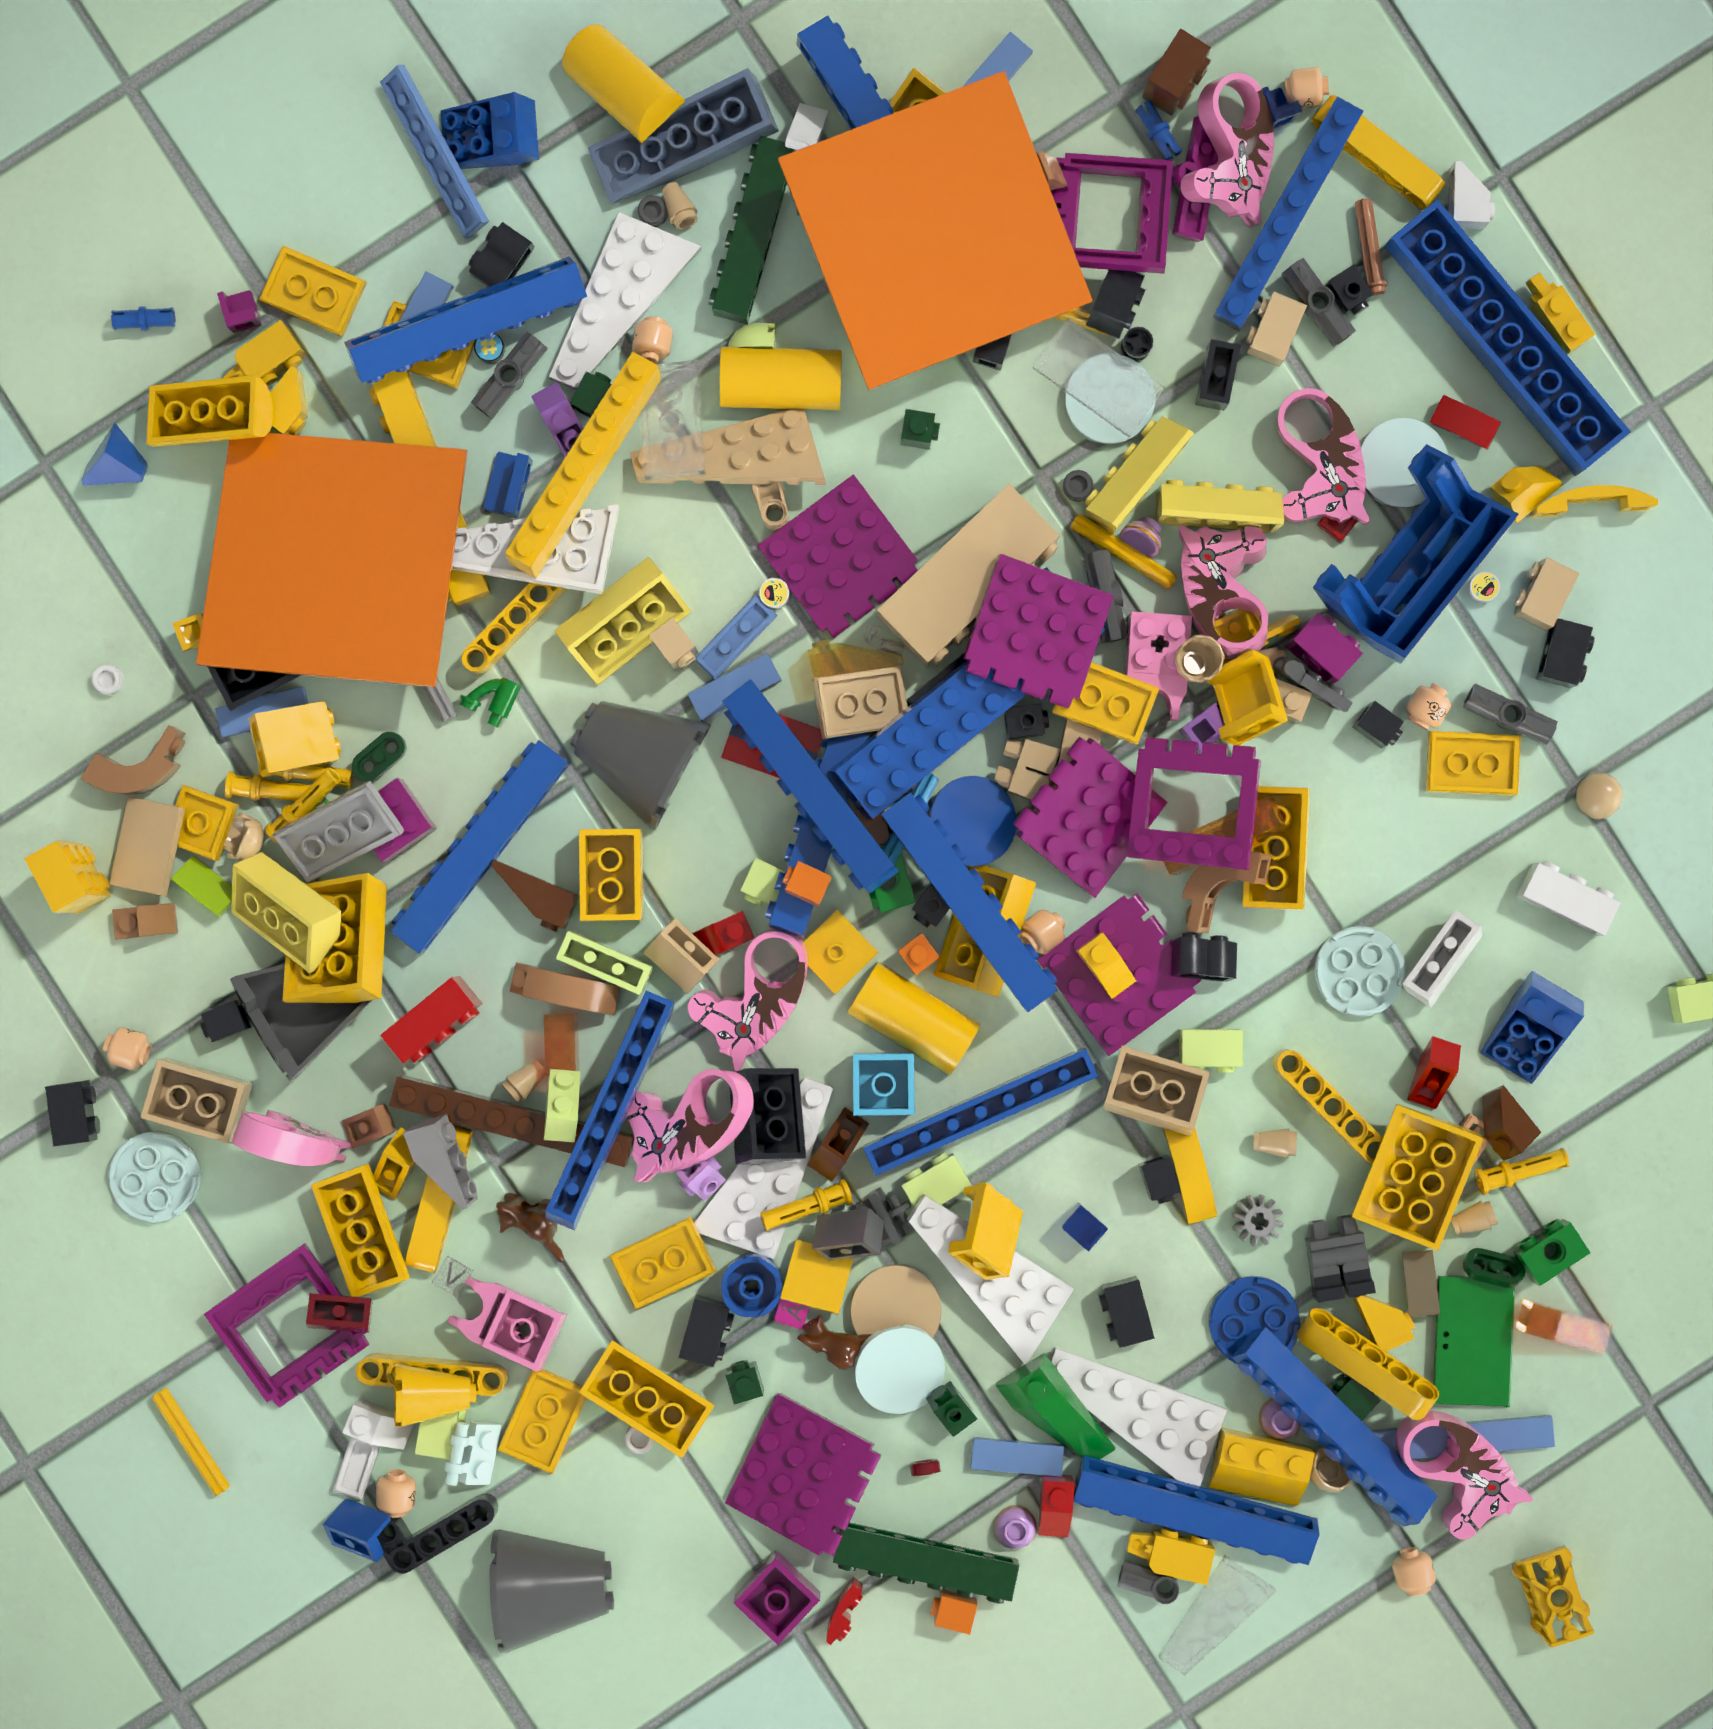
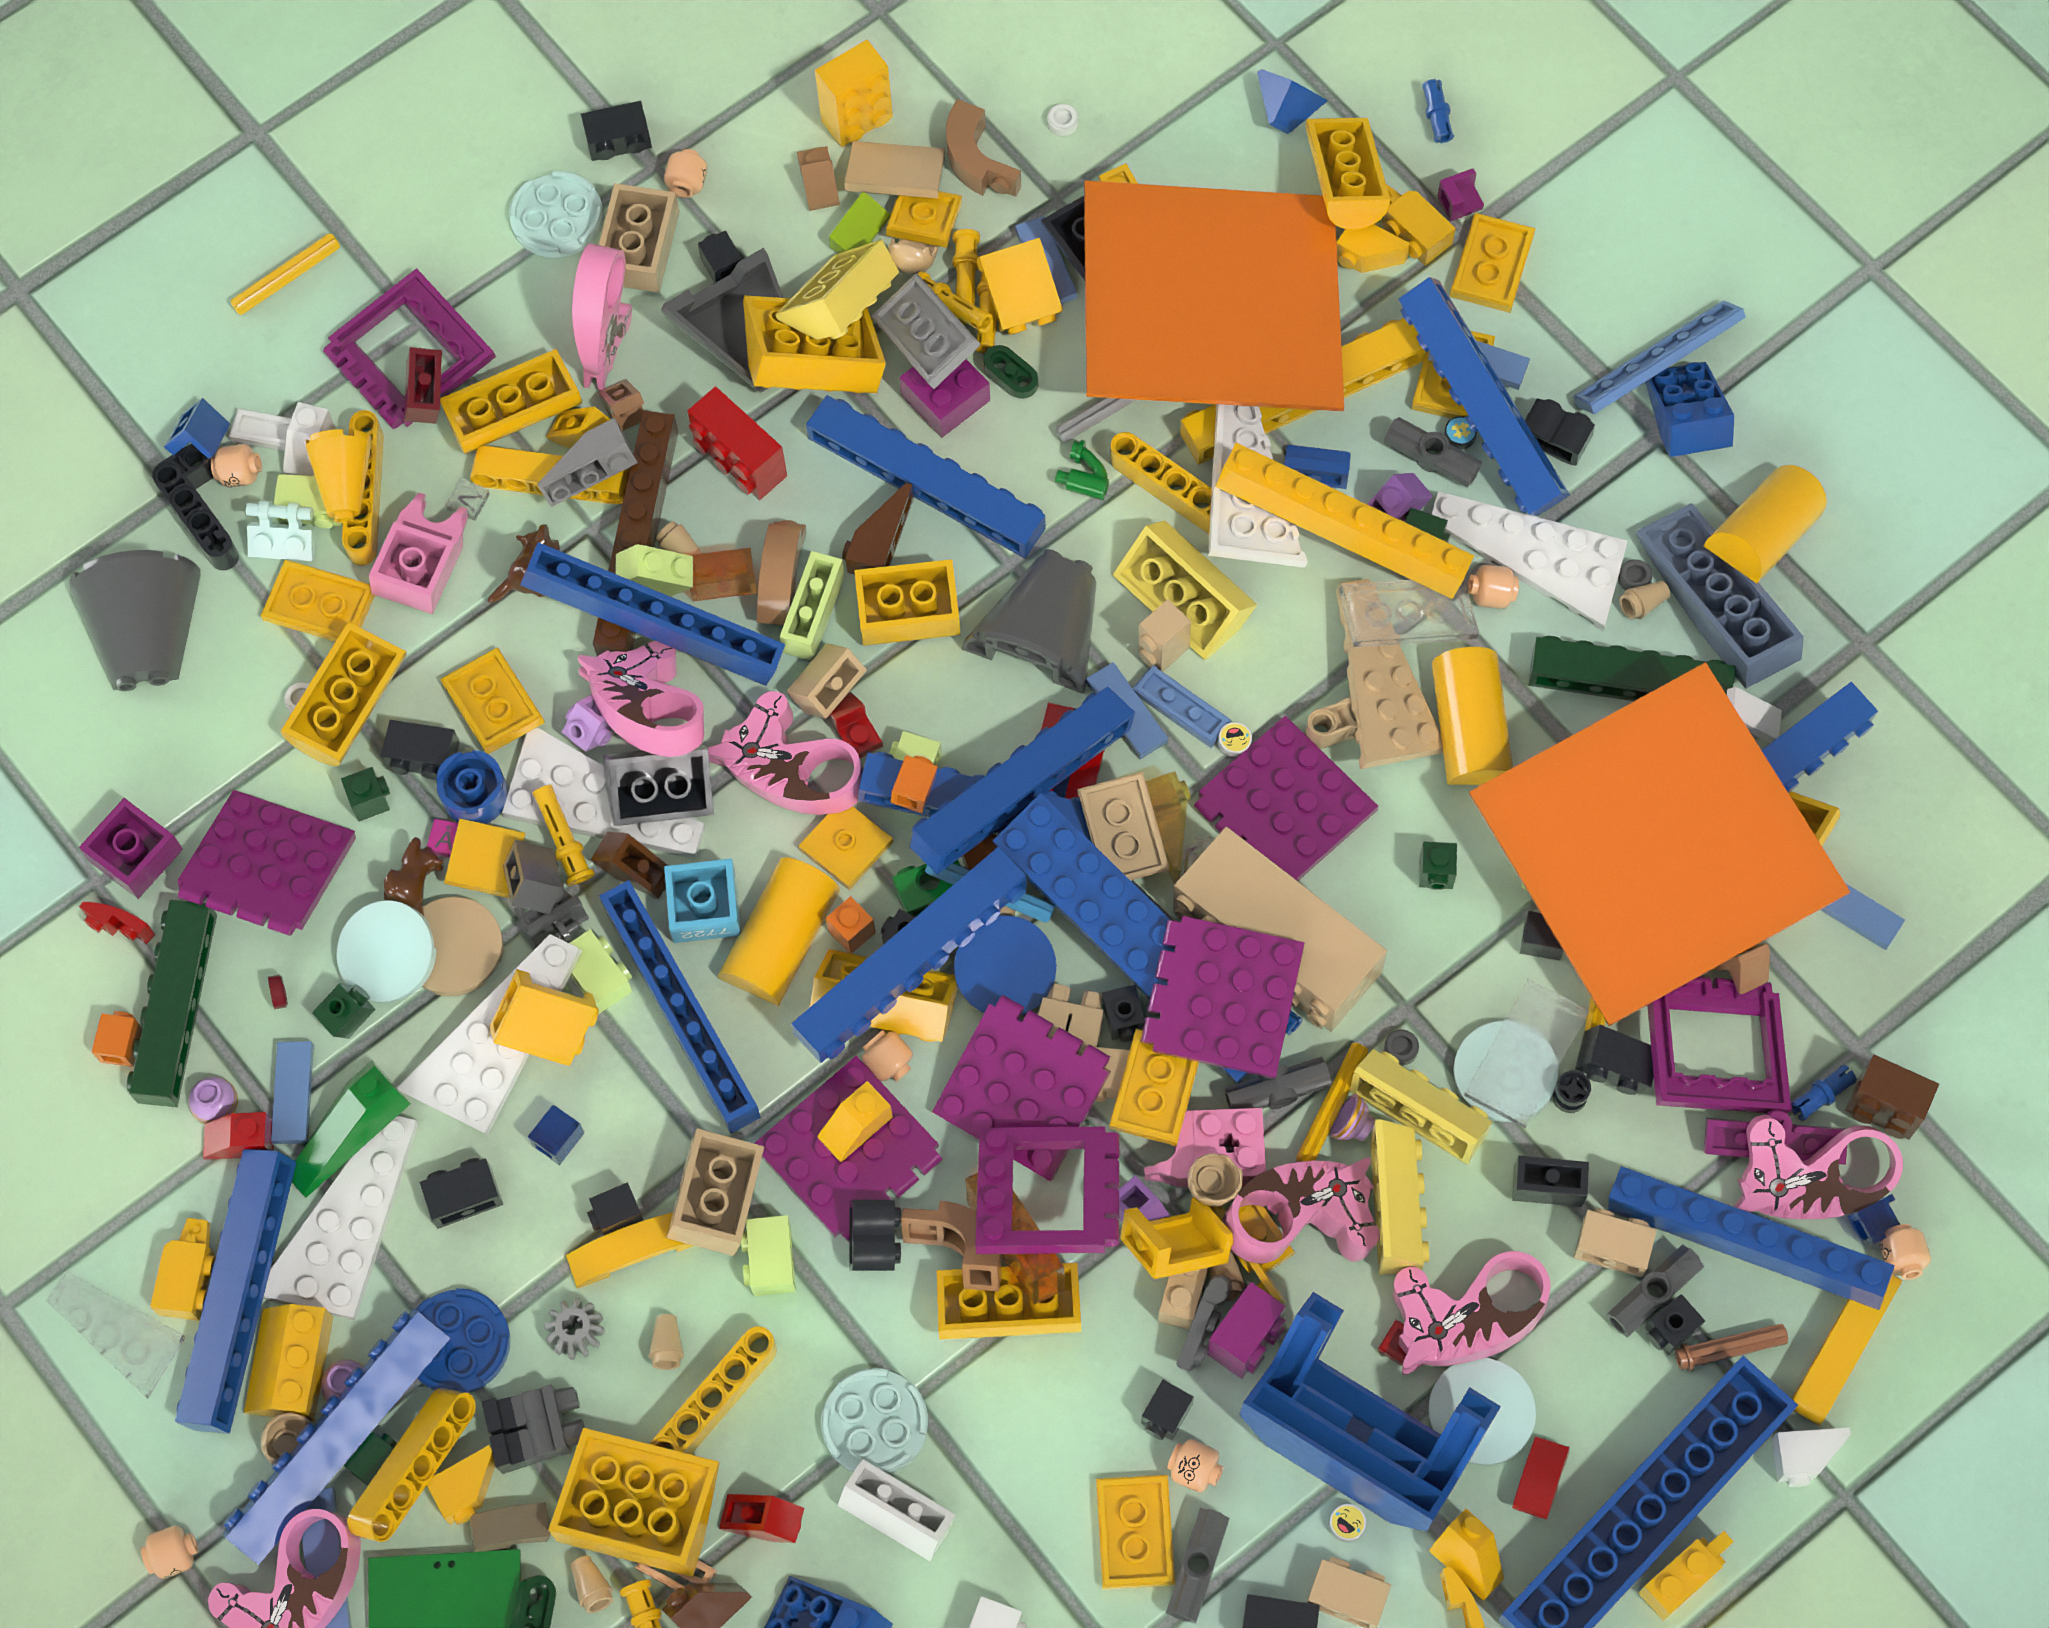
camera: 85 degrees right, 20 degrees down
yellowish green brick [728,323,775,348] -> none
dark grey piece [1117,1559,1179,1604] -> none

